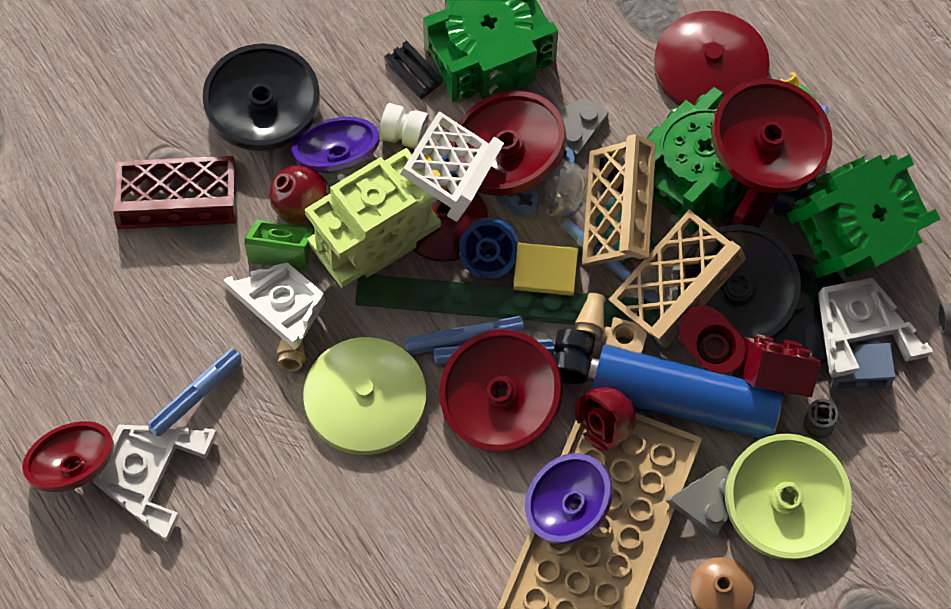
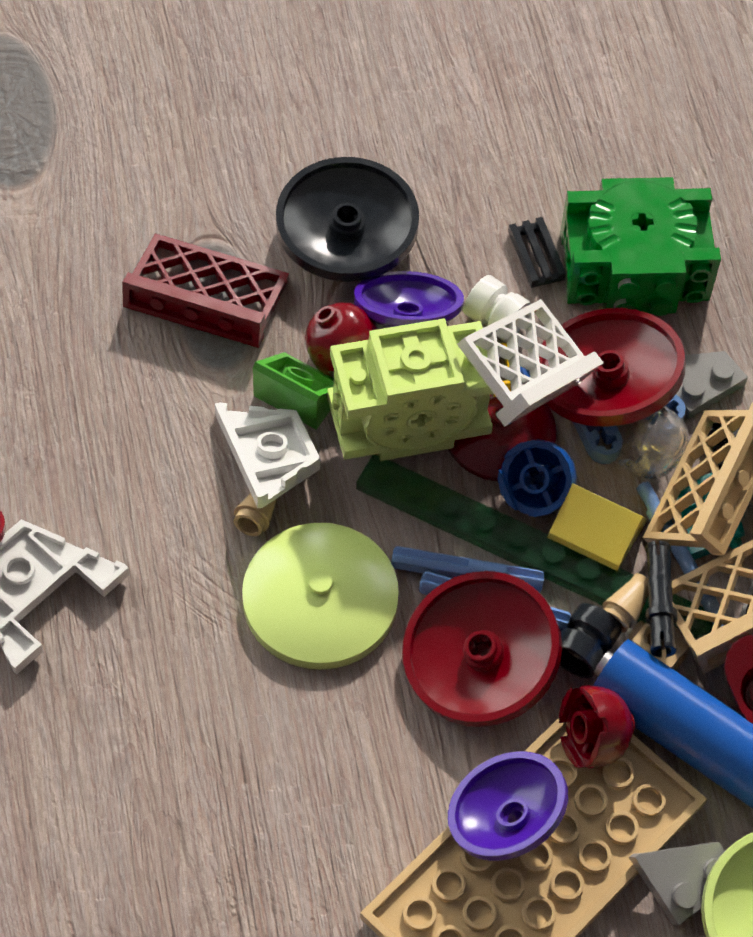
camera: 20 degrees right, 5 degrees down
medium blue axle [148,349,242,437] -> none
none -> black pin [645,540,678,657]

